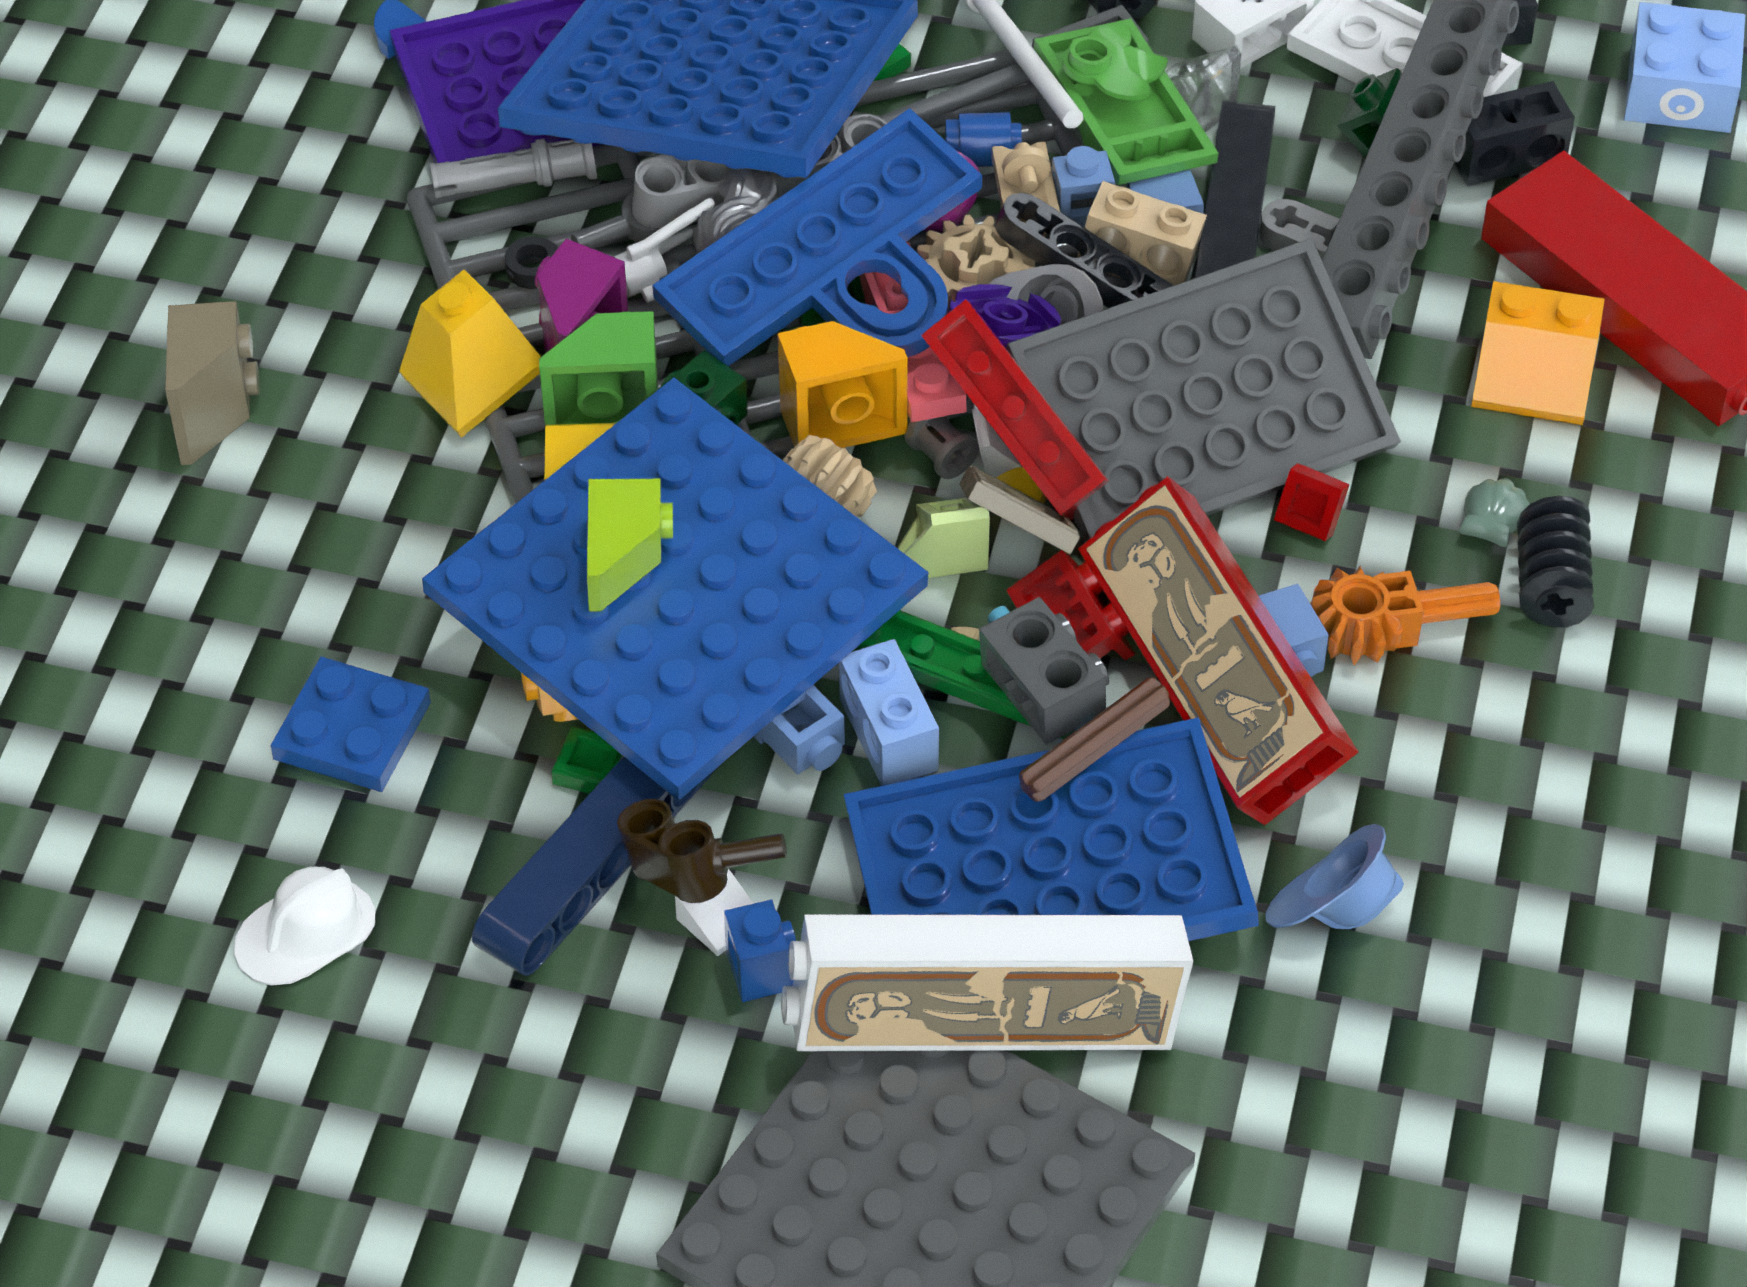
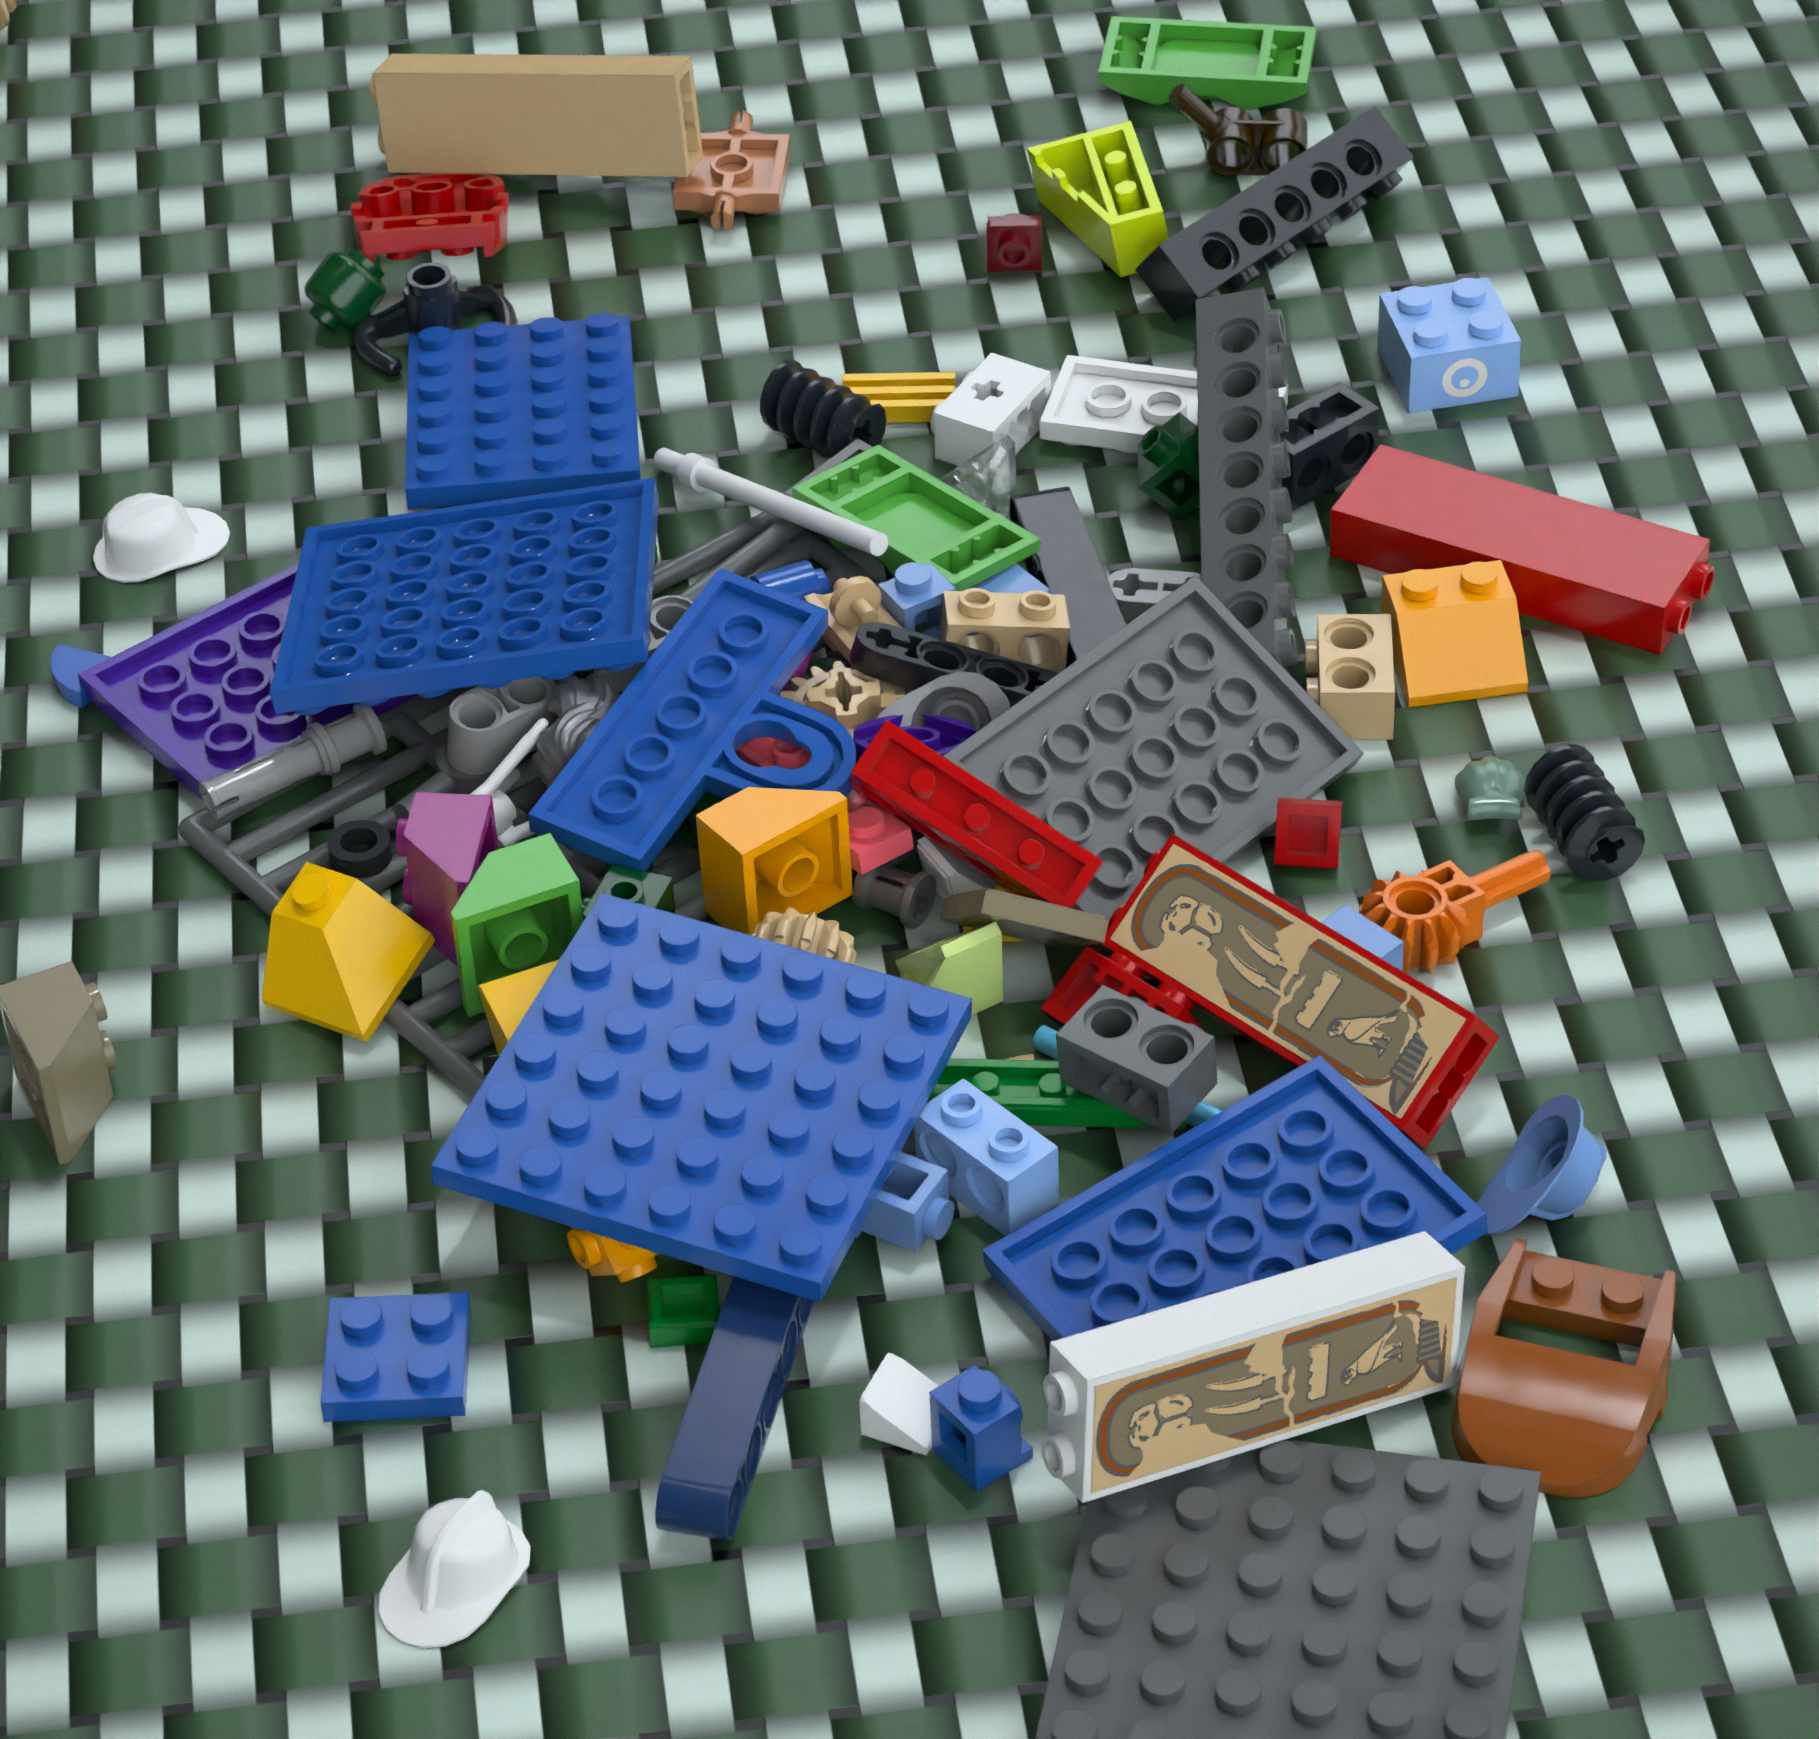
camera: 20 degrees left, 10 degrees down
lime slope [587,479,673,612] -> none
dark brown beam [617,799,787,903] -> none
reddish brown axle [1018,677,1170,802] -> none
bright green plate [1062,25,1168,101] -> none
none -> tan brick [1305,614,1395,740]
none -> dark orange slope [1451,1238,1676,1497]

